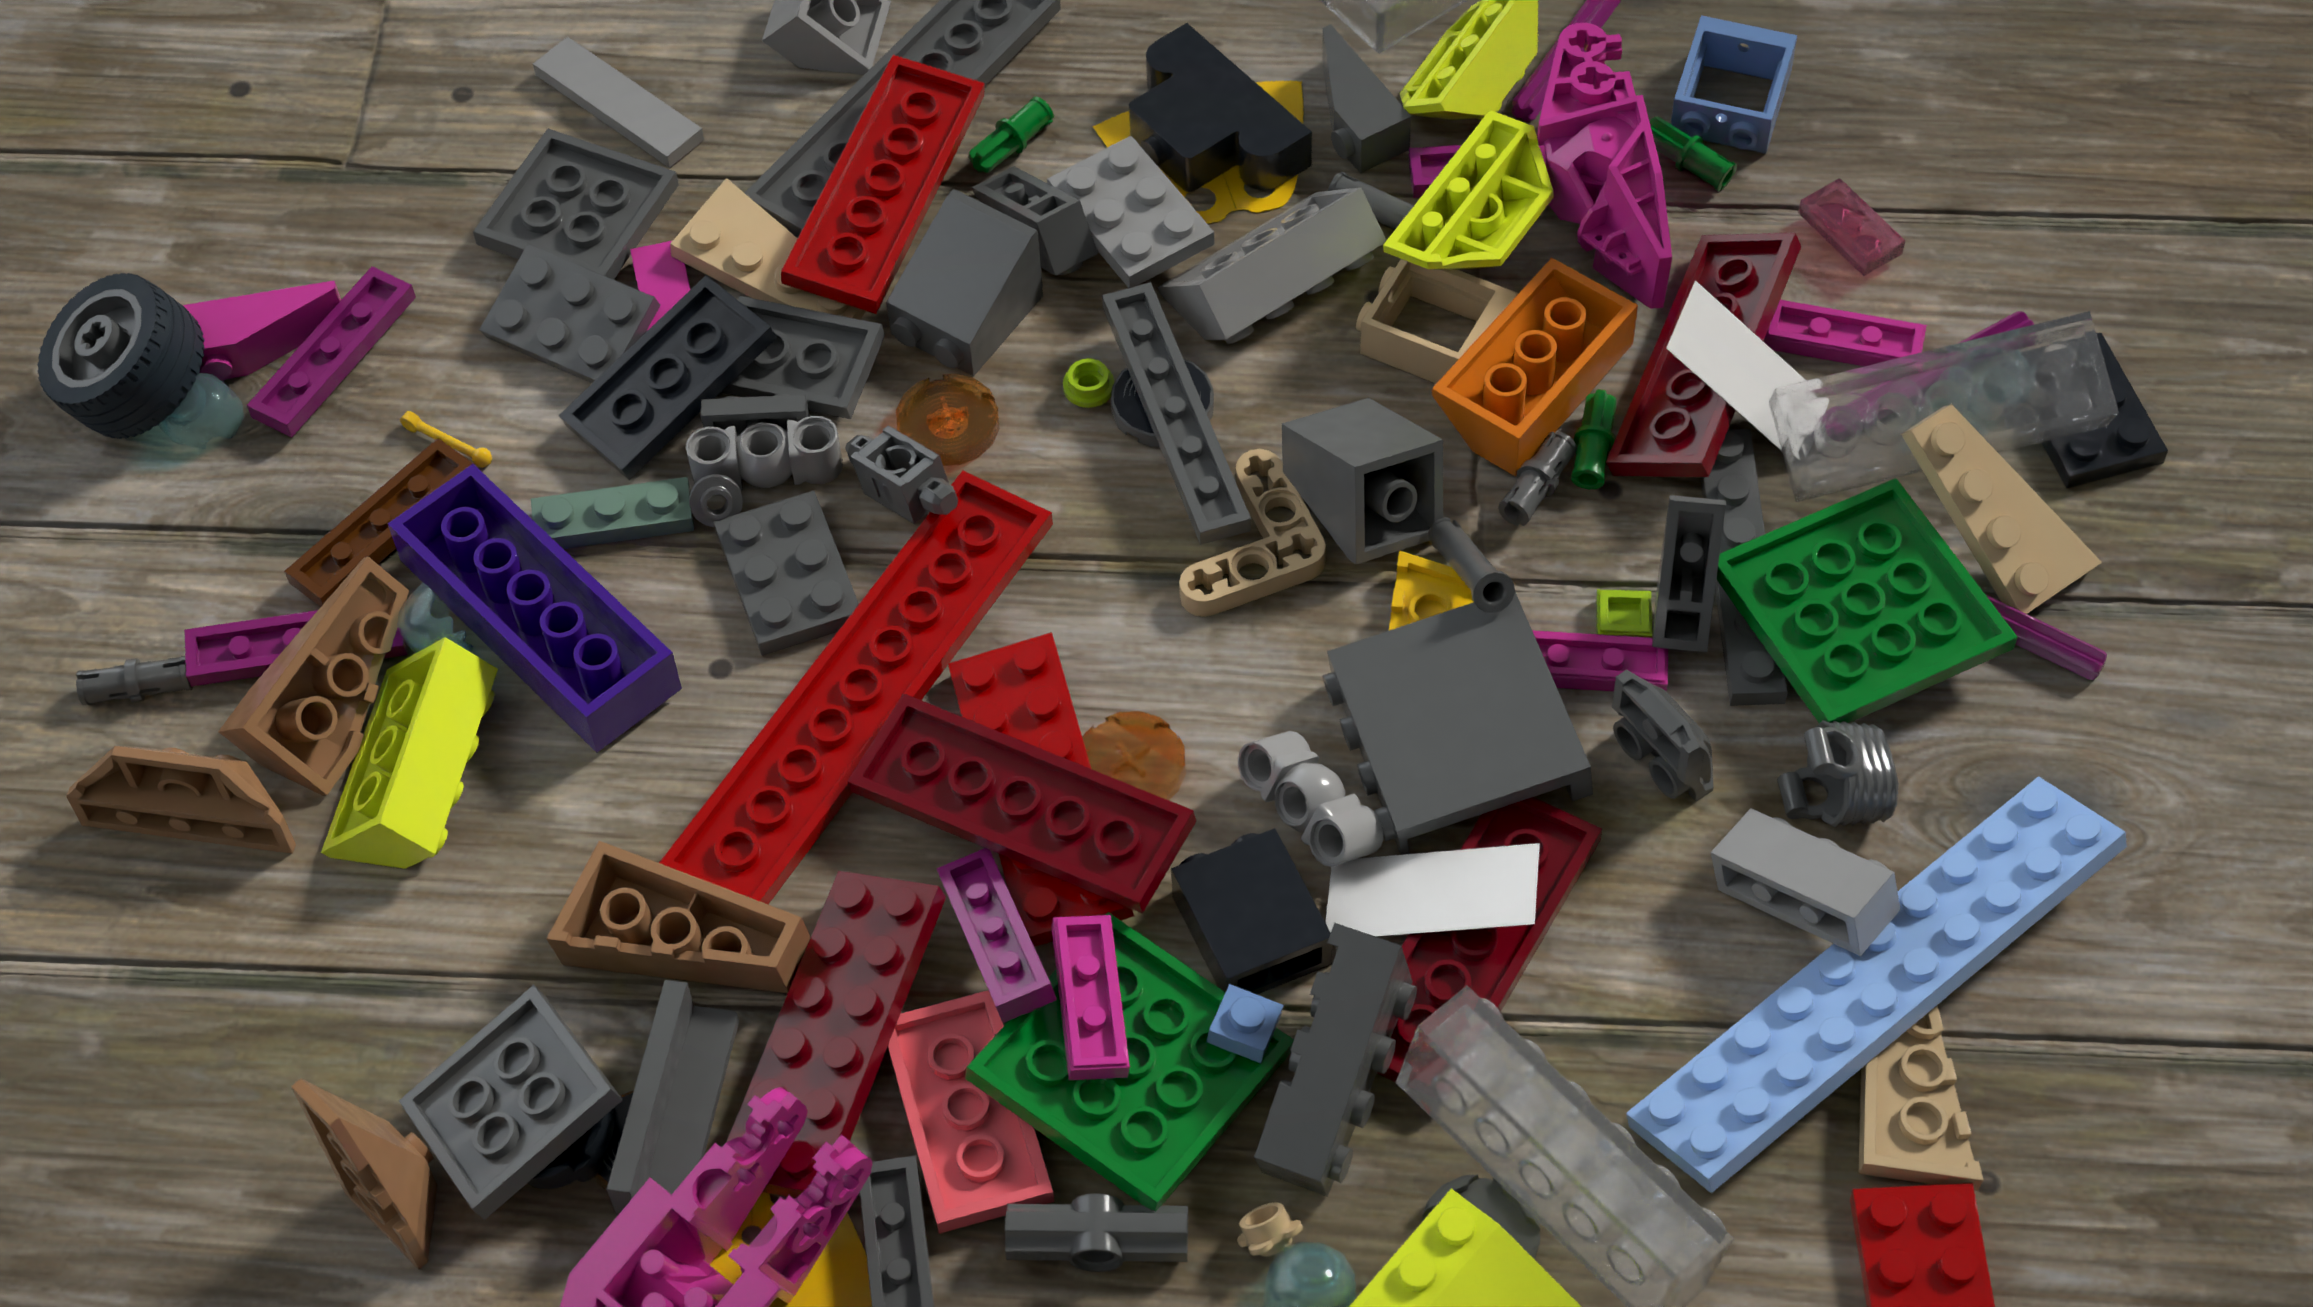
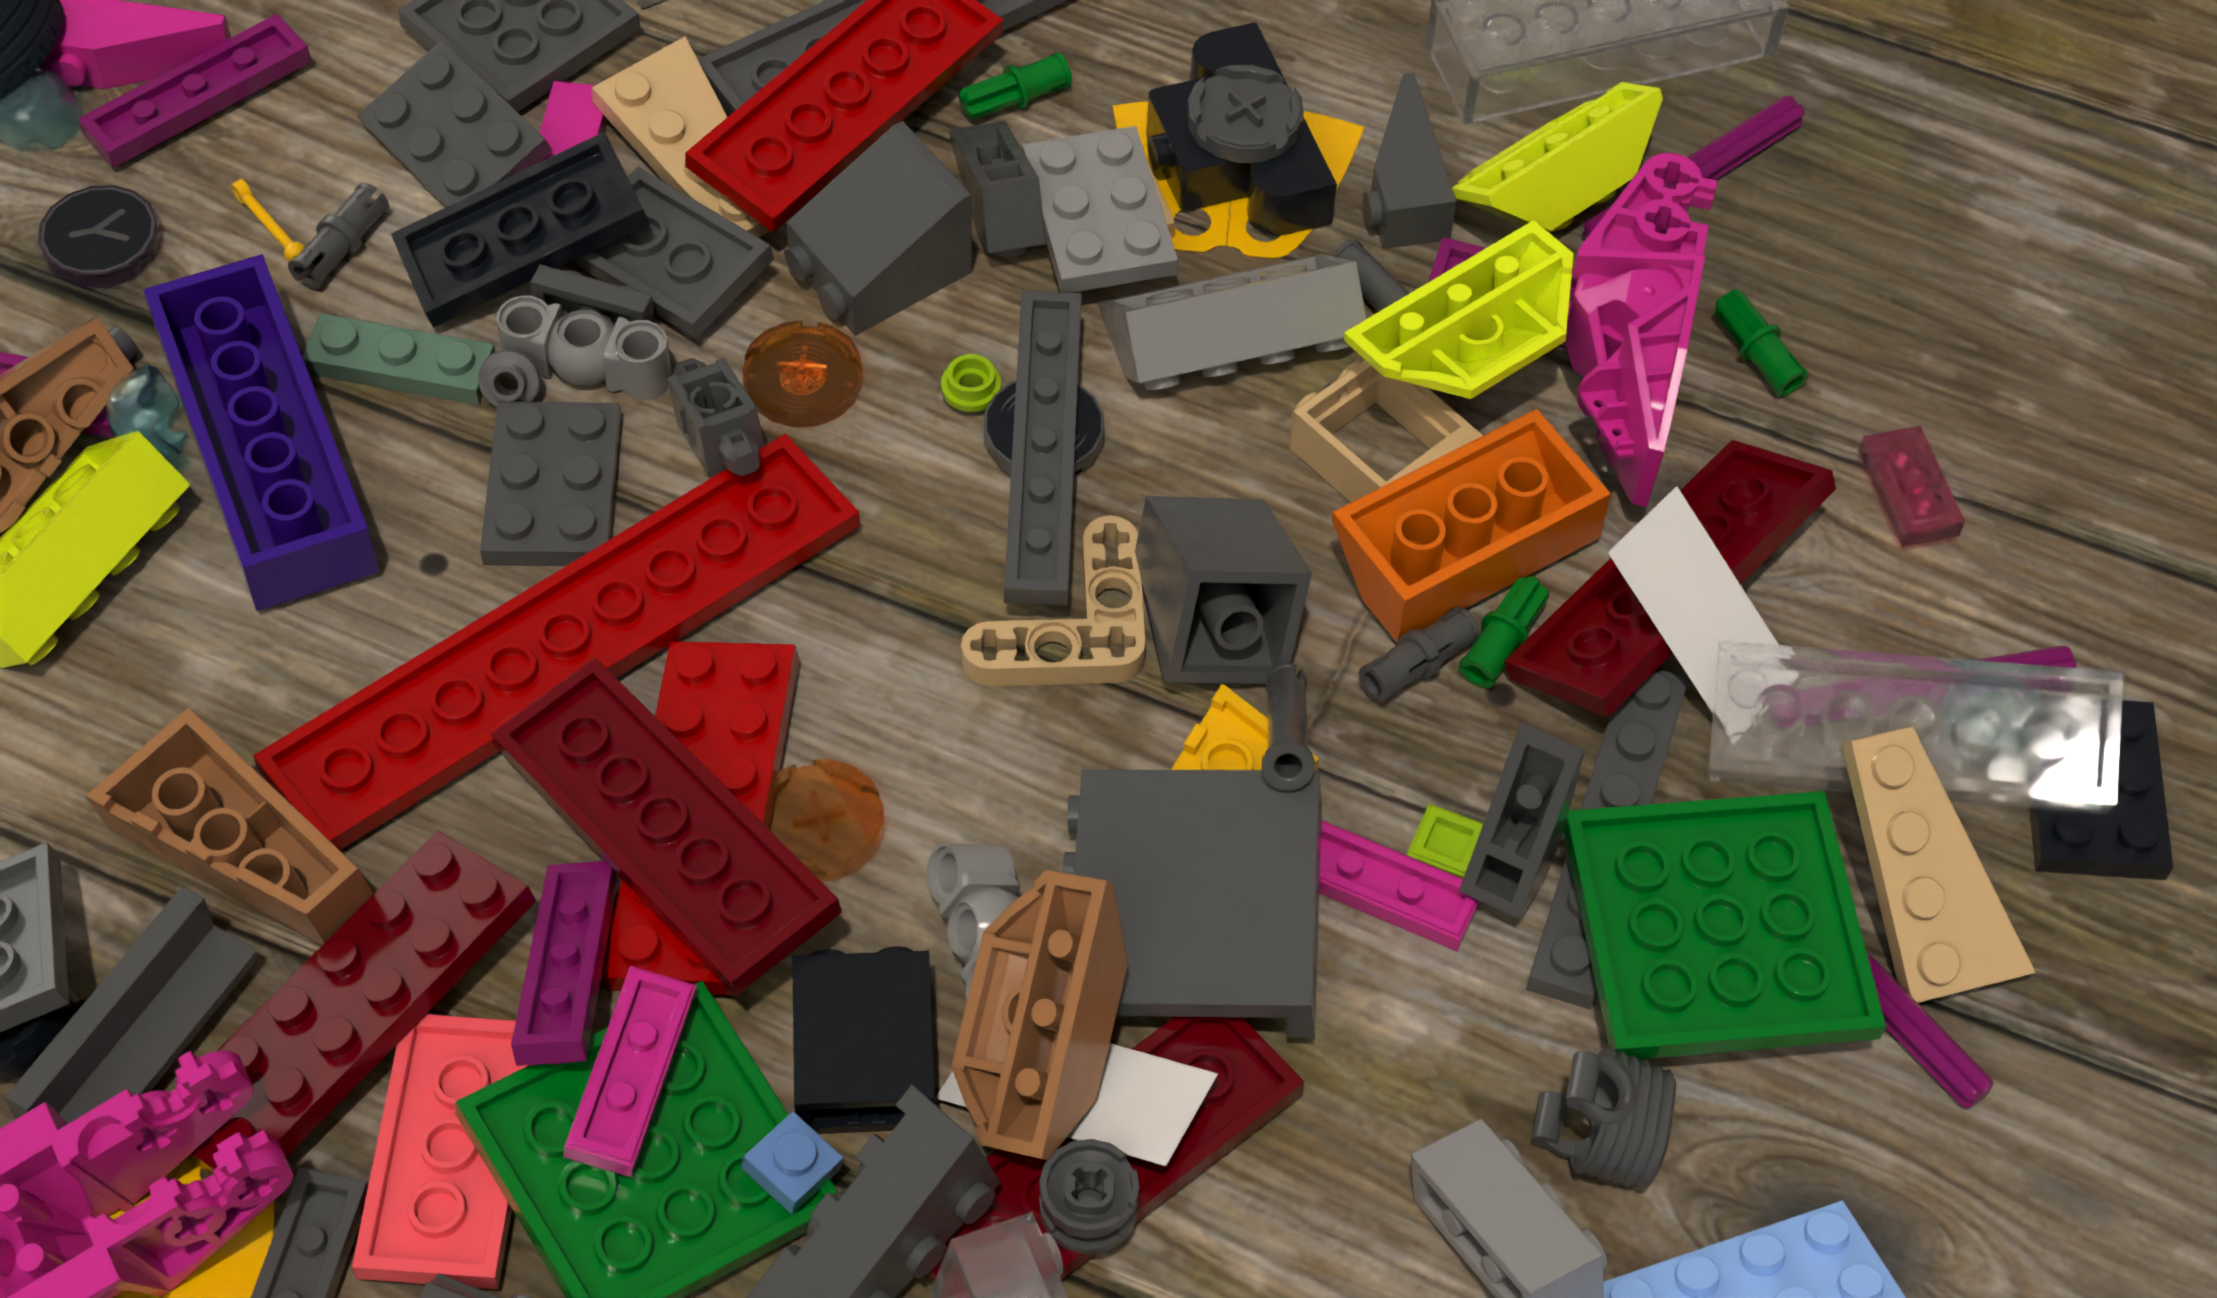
camera: 15 degrees right, 0 degrees up
reddish brown plate [284,438,474,607] -> none
dark grey slope [1612,670,1713,801] -> none
medium blue window [1671,15,1797,153] -> none
dark pink tile [1764,300,1927,373] -> none
none -> black tile [38,185,162,288]
none -> dark grey pin [288,183,389,290]
none -> medium nougat wedge [951,870,1128,1160]
none -> dark grey wheel [1039,1139,1140,1254]
none -> dark grey tile [1187,65,1304,163]

